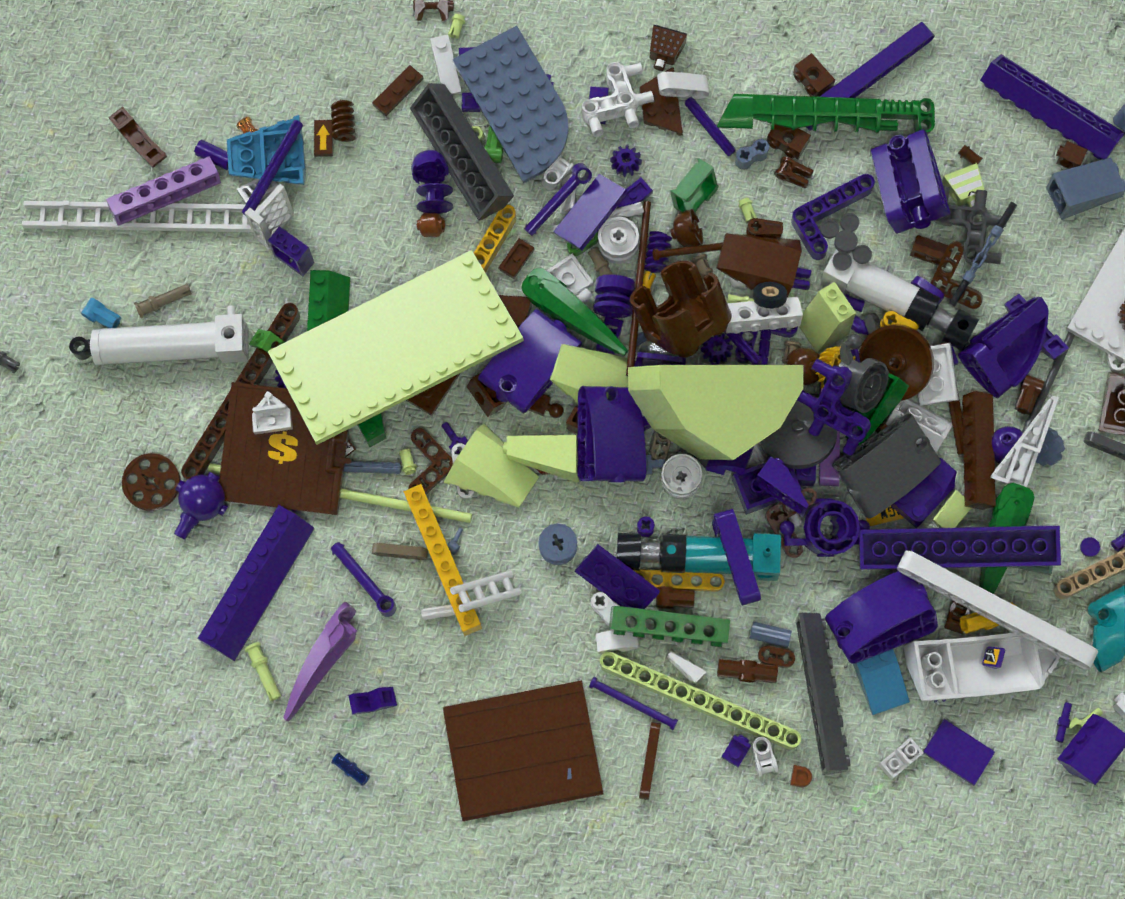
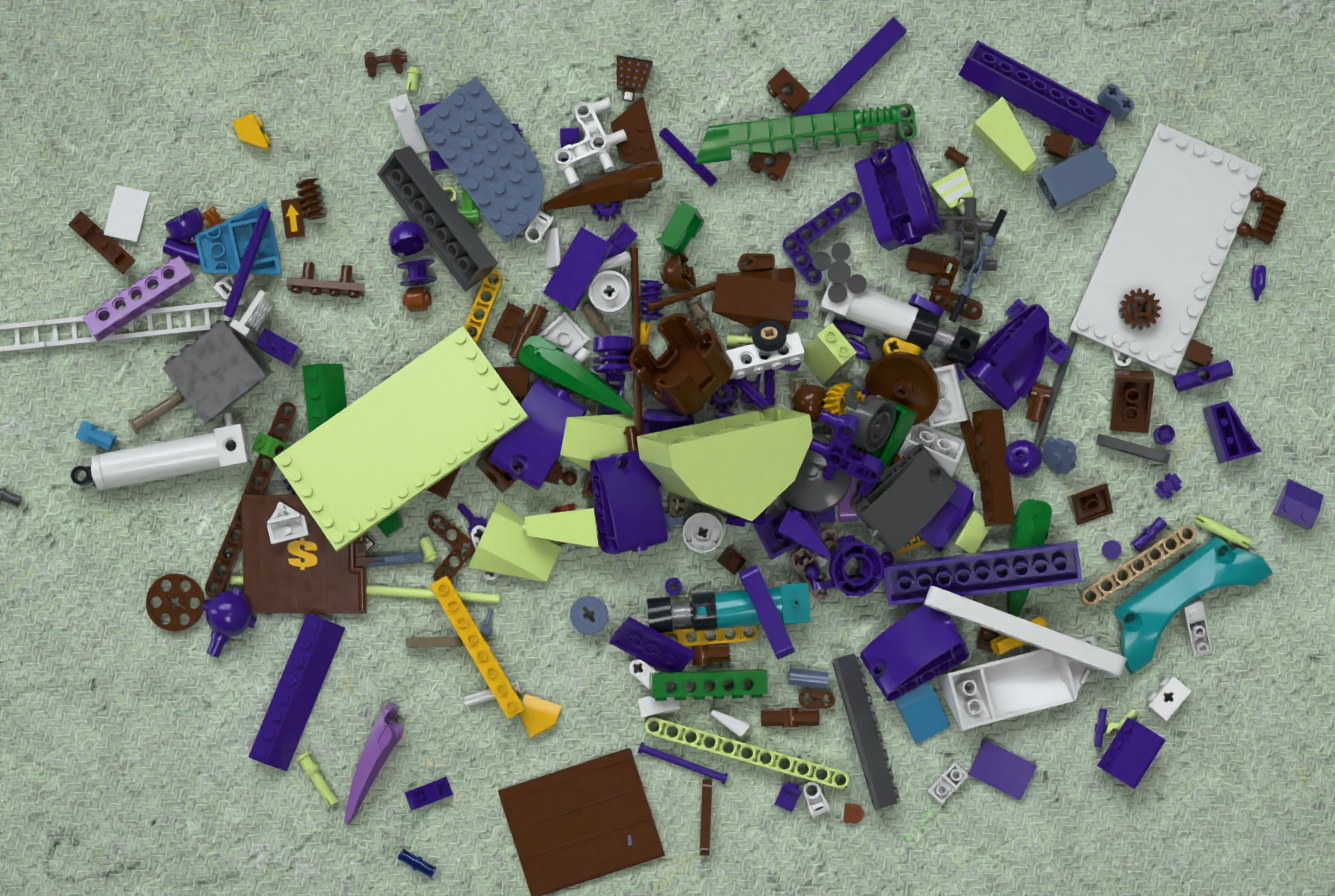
camera: 10 degrees left, 10 degrees up
dark purple piece [331,542,396,617] -> none
reddish brown plate [372,65,424,116] -> none
white bar [450,570,522,612] -> none
dark purple piece [524,163,592,236] -> none
white beam [657,72,709,99] -> none
sand blue axle [735,139,769,170] -> none
yellowish green pin [738,198,757,223] -> none
reddish brown piece [774,157,814,188] -> none
slope [982,646,1006,669] -> none
white wedge [990,395,1059,487] -> none
none -> white sticker [104,185,150,242]
none -> flat silver brick [162,320,271,423]
none -> dark purple cylinder [164,207,204,242]
none -> yellow slope [232,113,271,152]
none -> reddish brown plate [286,262,365,298]
none -> reddish brown piece [508,304,549,361]
none -> yellow slope [519,694,562,739]
none -> reddish brown piece [543,161,663,210]
none -> reddish brown pin [623,426,639,451]
none -> reddish brown slope [717,546,746,575]
none -> yellowish green slope [971,97,1037,178]
none -> reddish brown slope [1067,483,1113,525]

